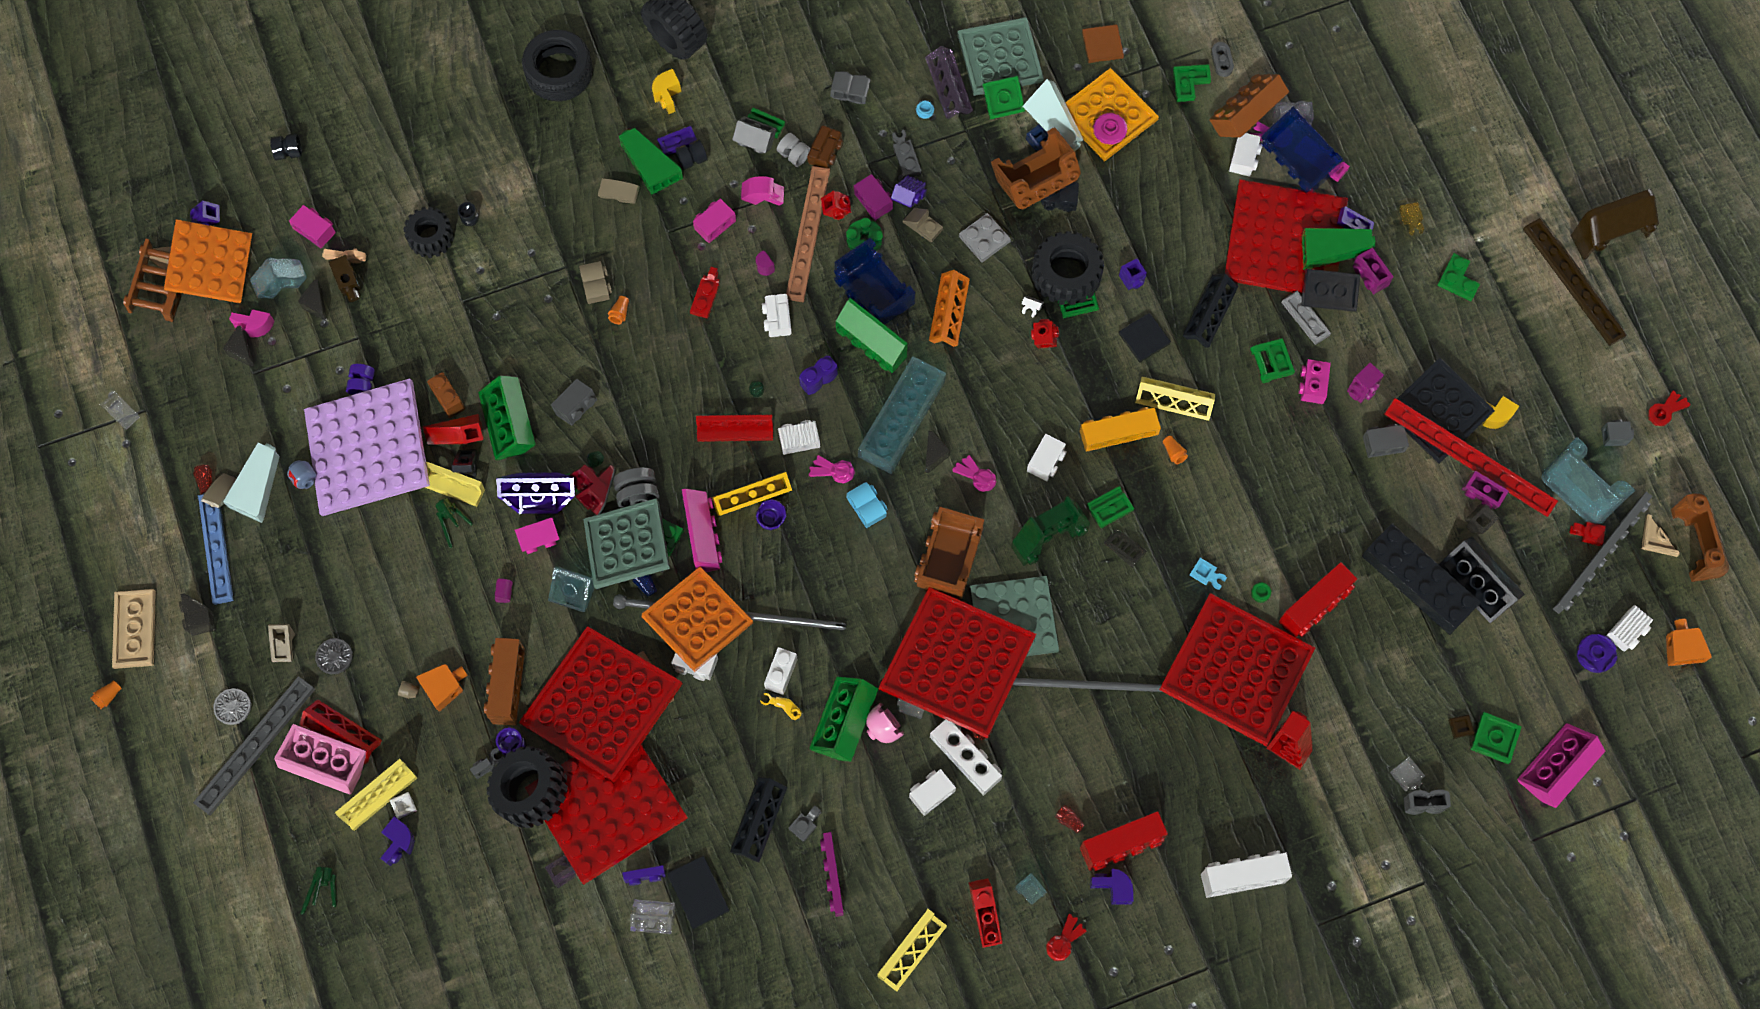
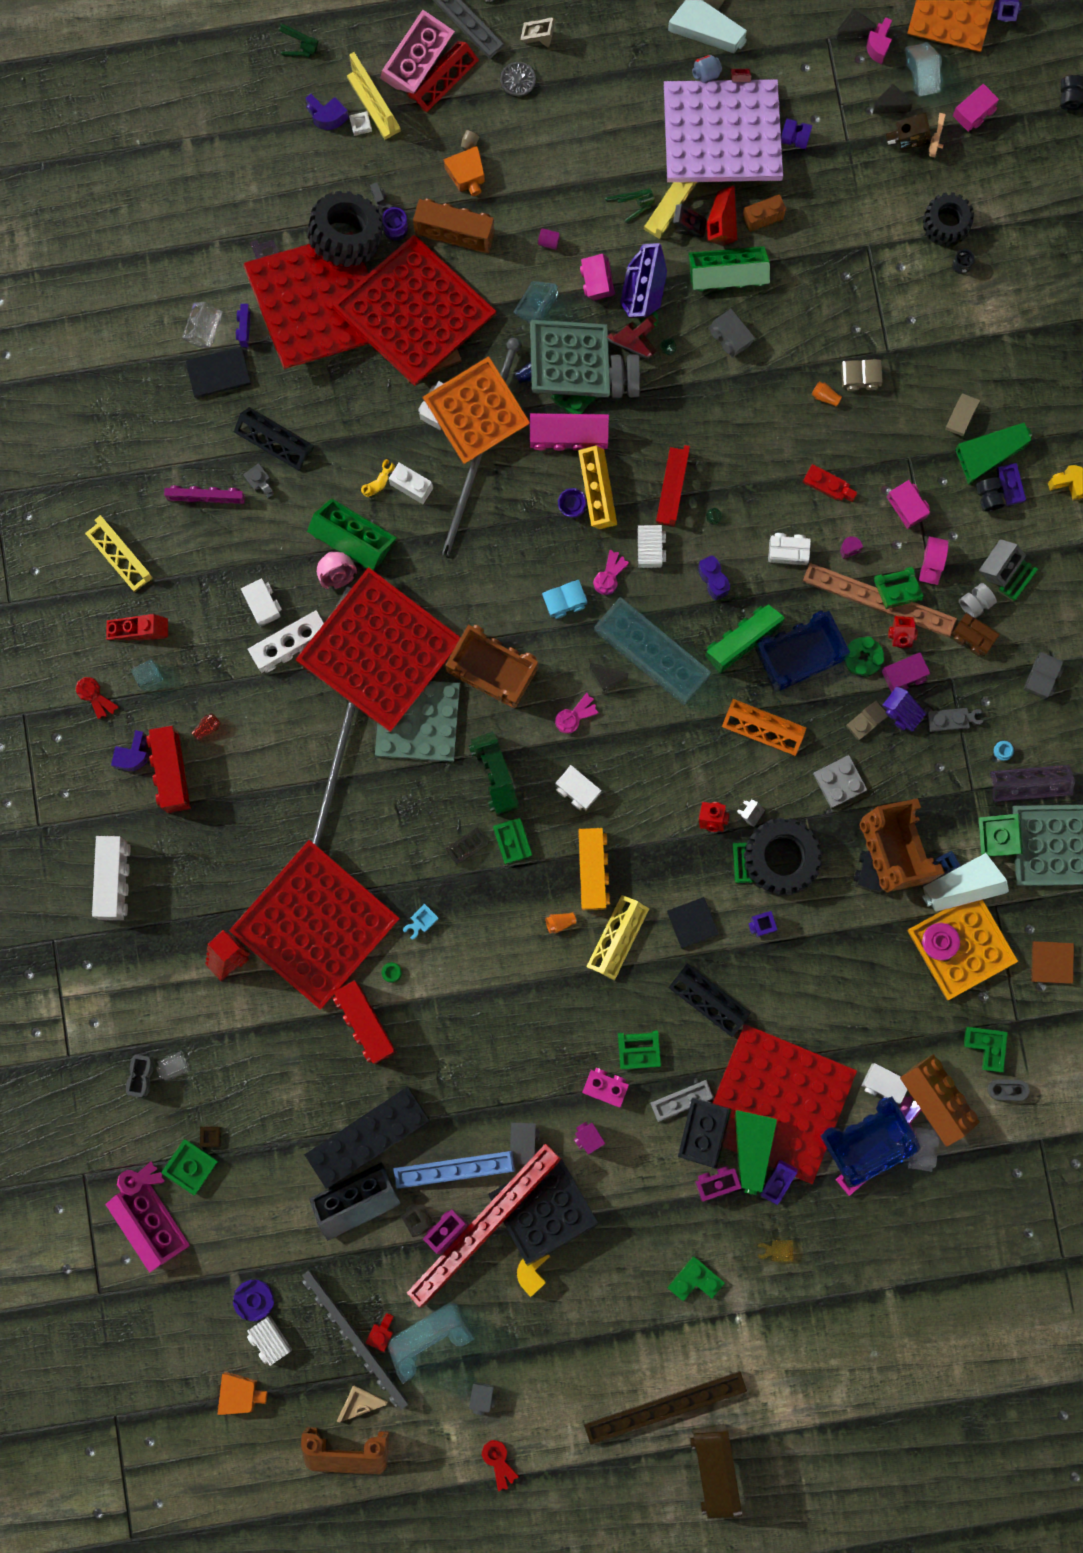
camera: 105 degrees right, 10 degrees up
none -> dark pink piece [117,1162,164,1196]
none -> medium blue tile [393,1151,515,1189]
none -> dark red tile [731,69,751,82]
none -> green plate [874,567,924,609]

